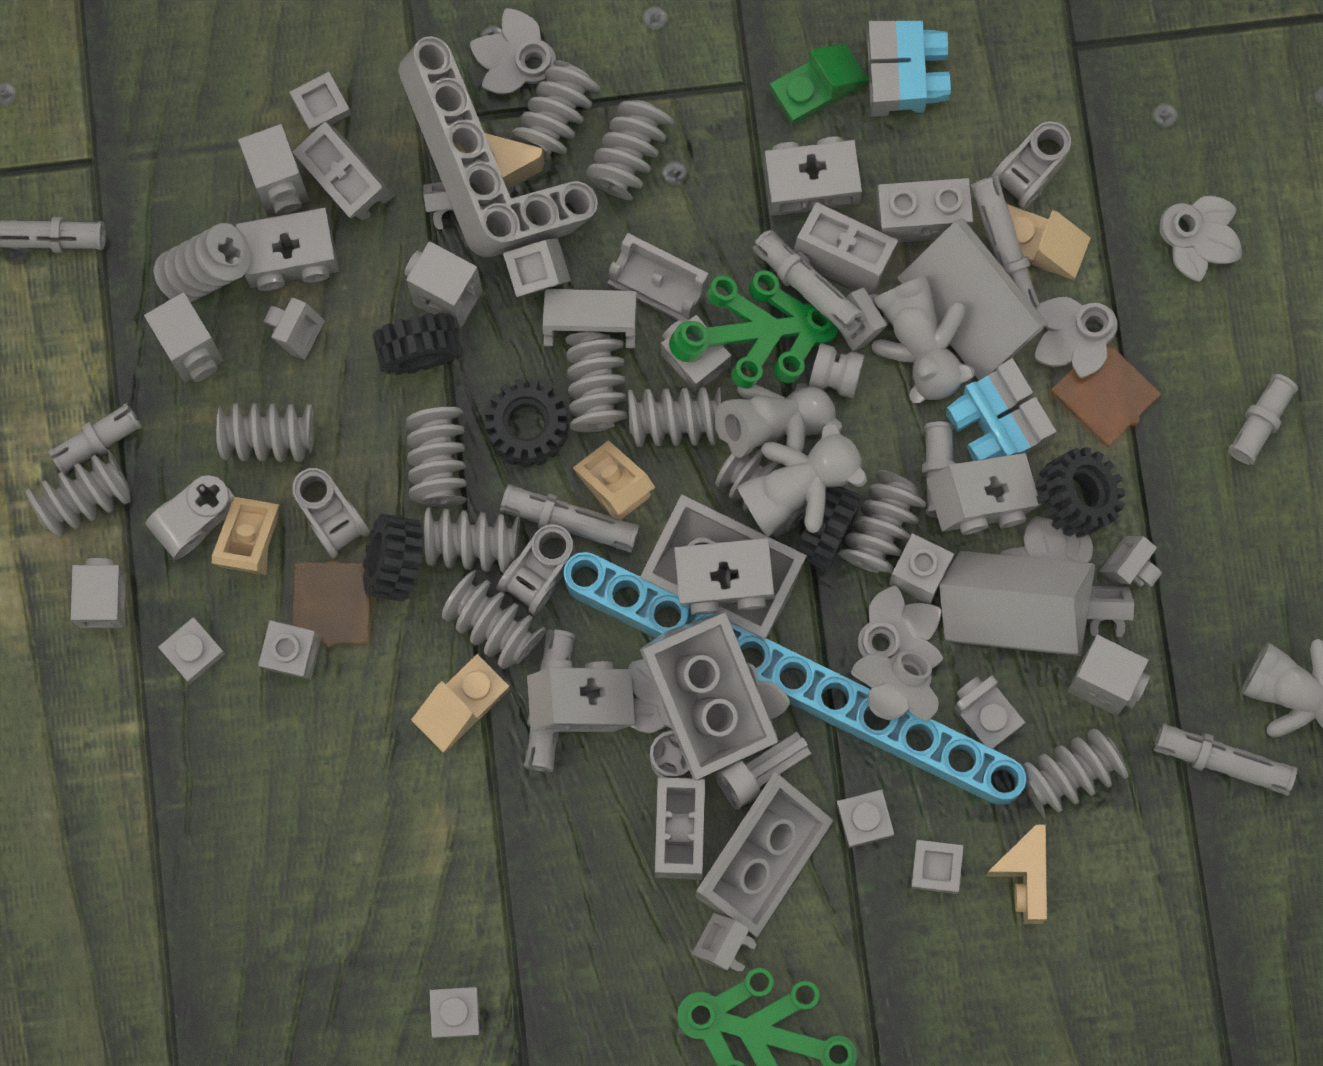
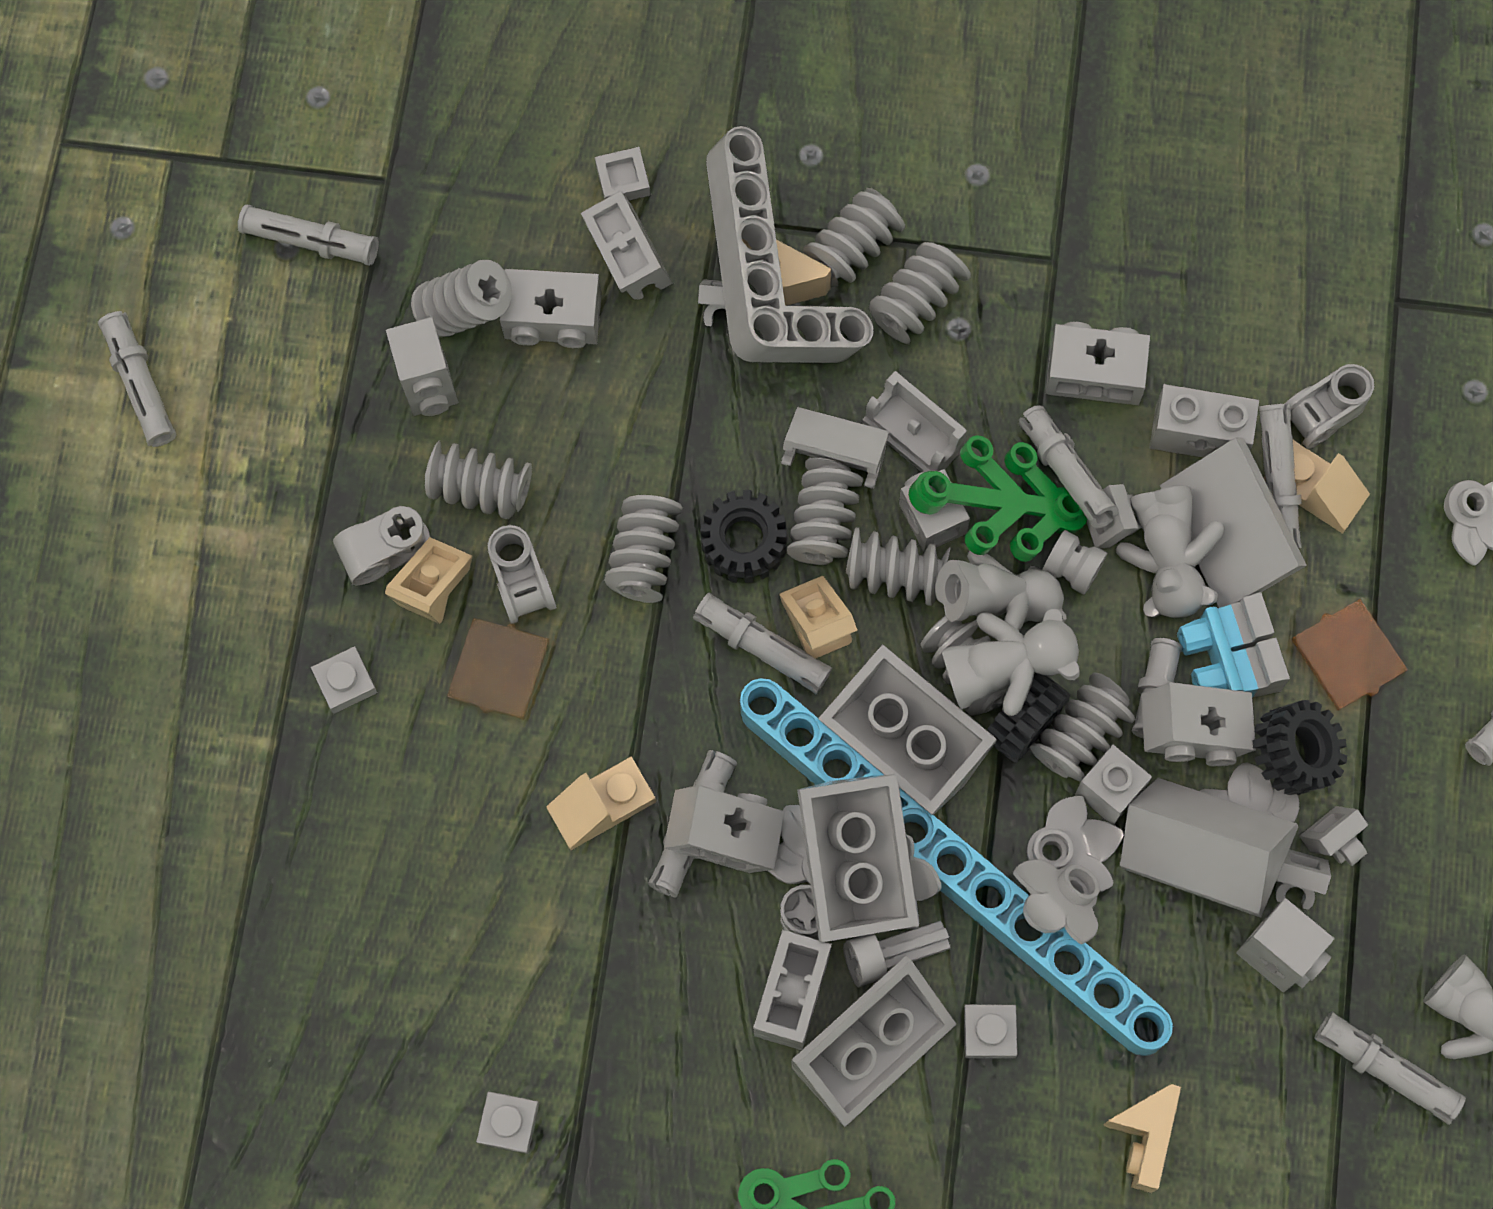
camera: 15 degrees right, 5 degrees down
light grey piece [25,449,131,538] -> none
light grey pin [49,402,142,475] -> none
light grey brick [71,558,126,628] -> none
light grey brick [238,124,310,216] -> none
light grey brick [258,620,322,680] -> none
light grey tile [263,298,325,360] -> none
black tyre [362,513,424,602] -> none
black tyre [372,313,461,375] -> none
light grey brick [404,241,483,330] -> none
light grey piece [422,507,520,573] -> none
light grey piece [441,570,546,669] -> none
light grey plate [470,8,556,95] -> none
light grey piece [496,524,576,616] -> none
light grey brick [503,238,571,297] -> none
light grey brick [674,538,775,615] -> none
light grey tile [692,913,757,971] -> none
green slope [769,44,869,126] -> none
light grey hinge [794,202,898,295] -> none
hips [867,21,951,117] -> none
light grey plate [911,840,964,894] -> none
light grey bracket [953,675,1026,749] -> none
light grey piece [1022,728,1129,819] -> none
light grey plate [1035,297,1117,379] -> none

